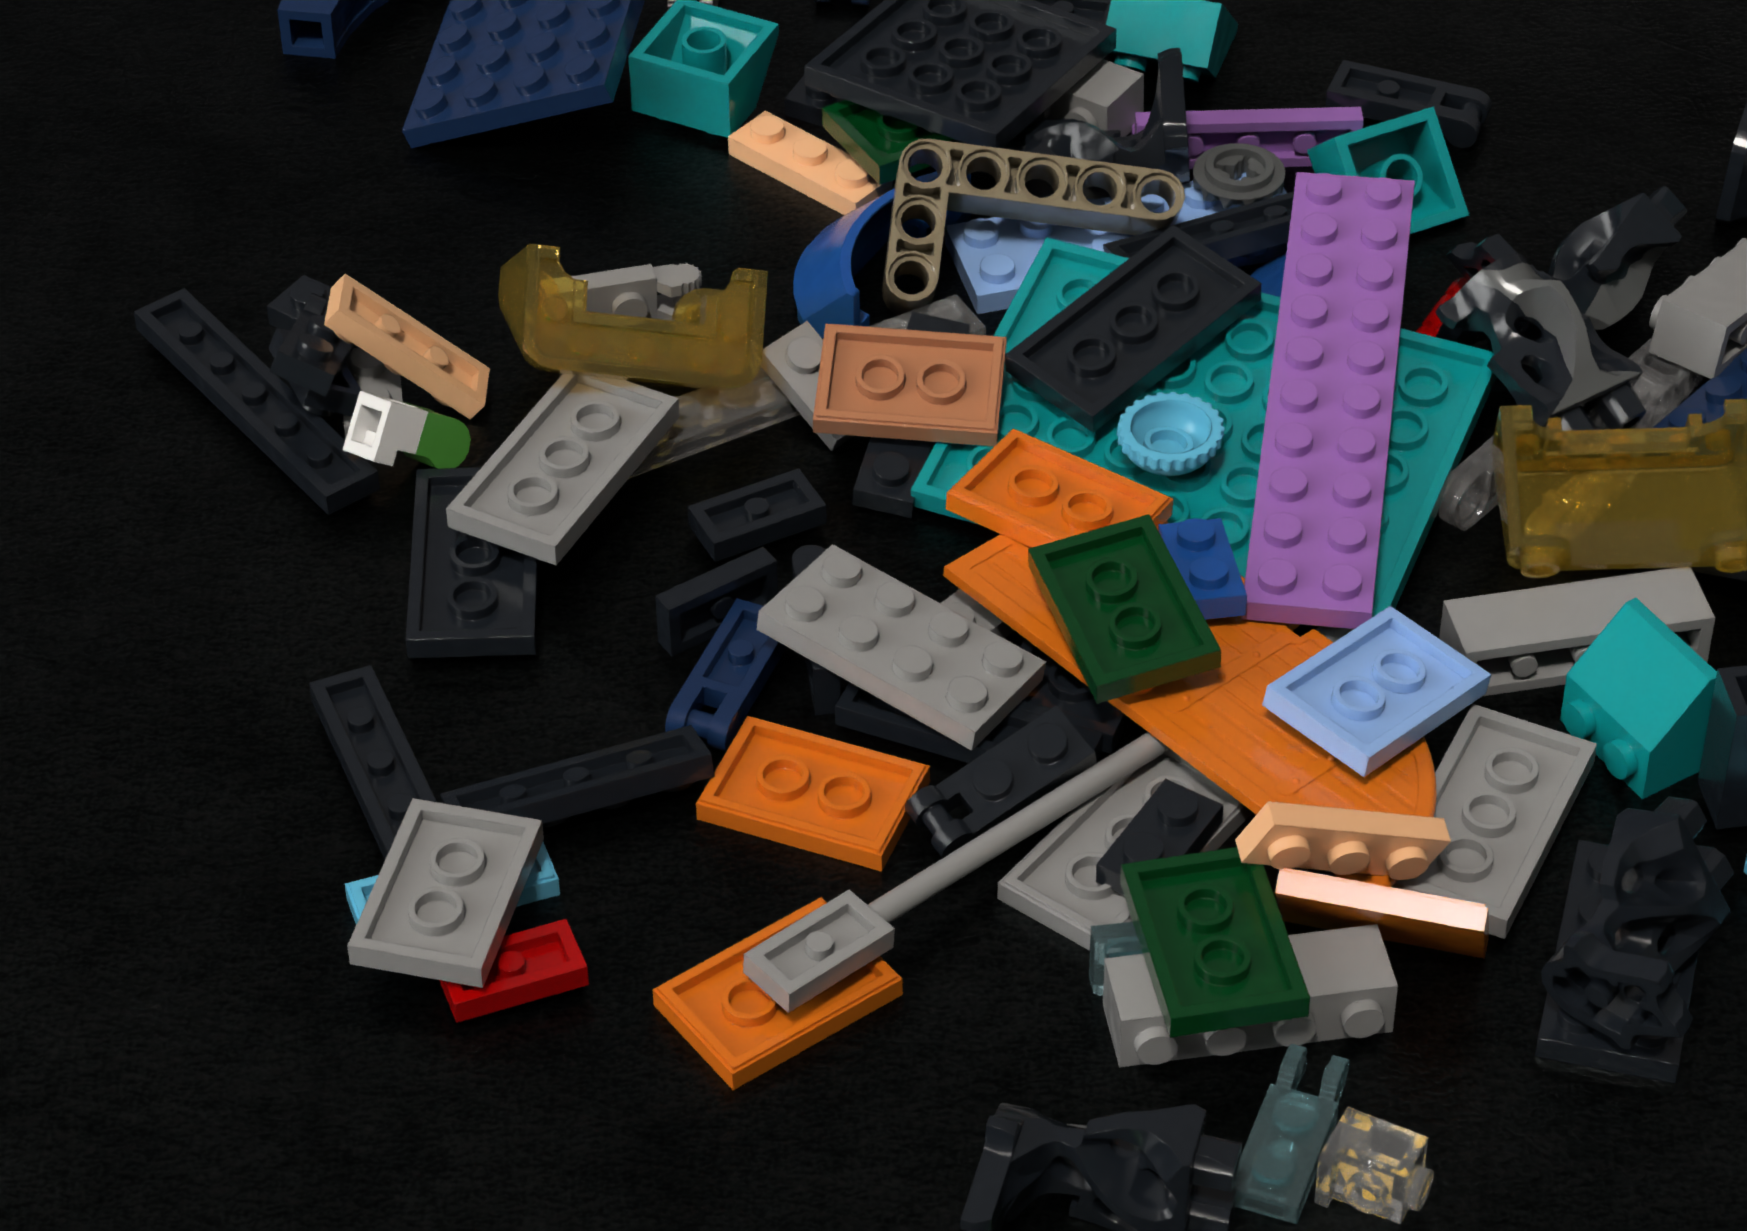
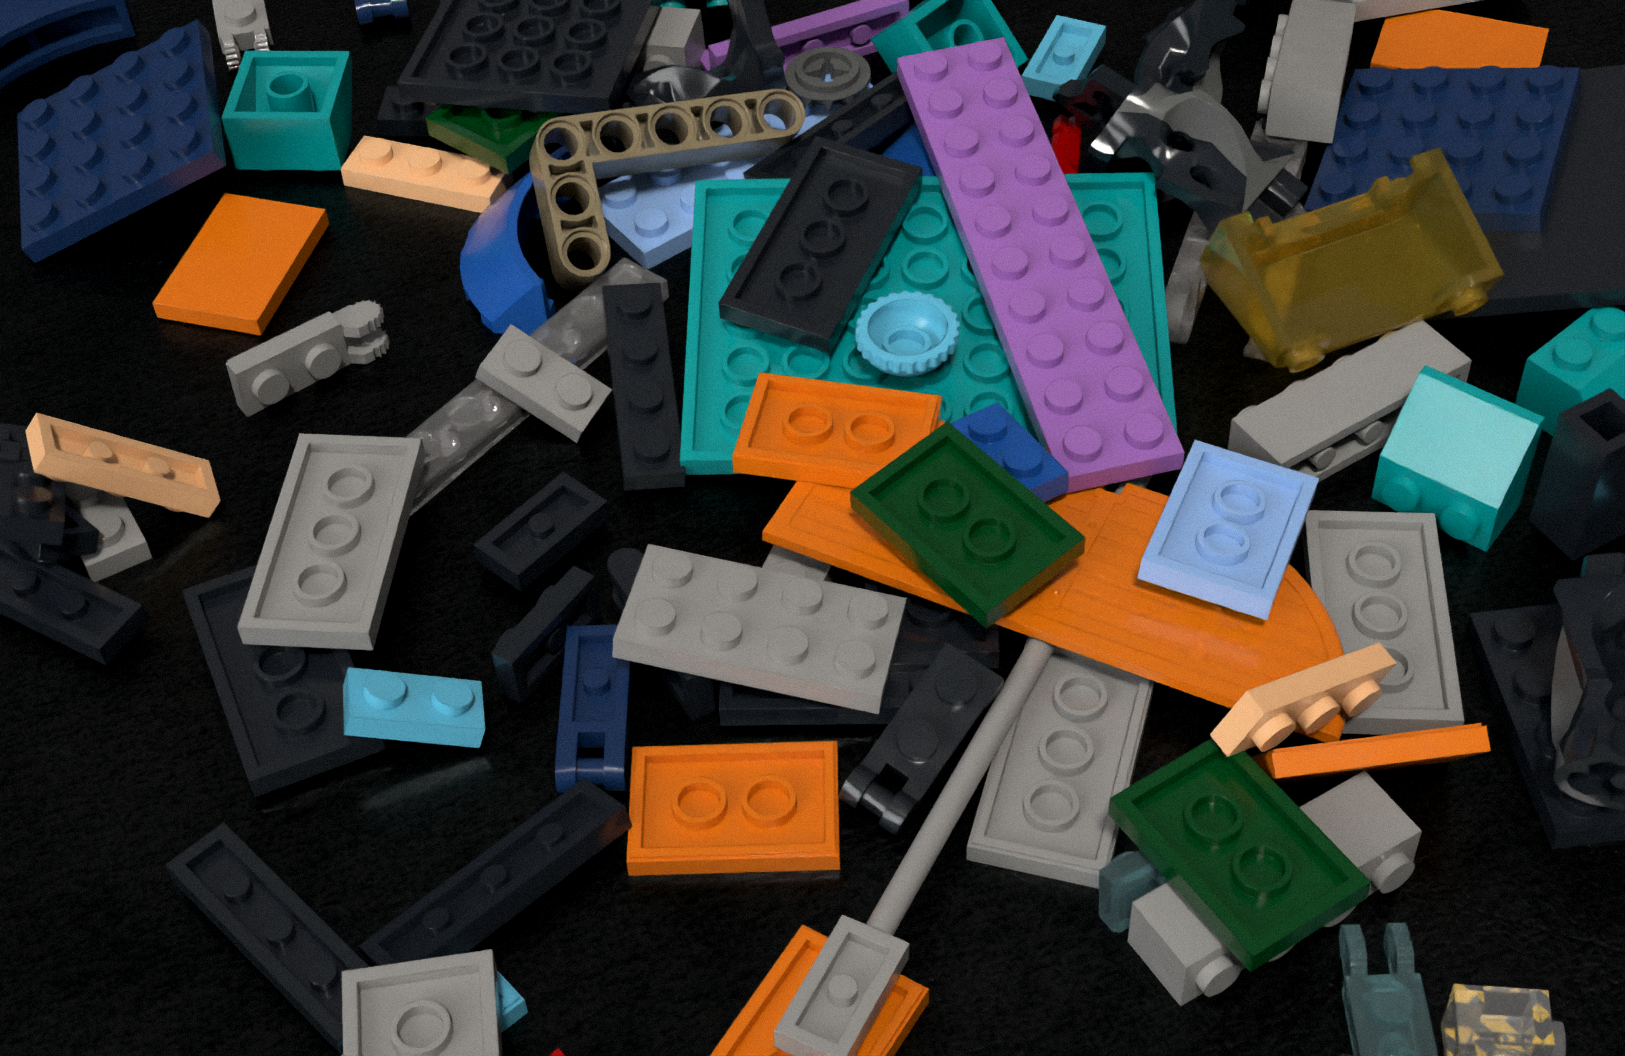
camera: 20 degrees left, 5 degrees up
white leg [343,391,471,469] -> none
clear yellow windscreen [498,244,768,391] -> none
nougat tile [813,323,1007,446] -> none
black plate [1096,778,1224,895] -> none
none -> orange tile [152,193,329,336]
none -> medium azure plate [343,667,485,748]
none -> medium azure plate [1021,15,1106,102]

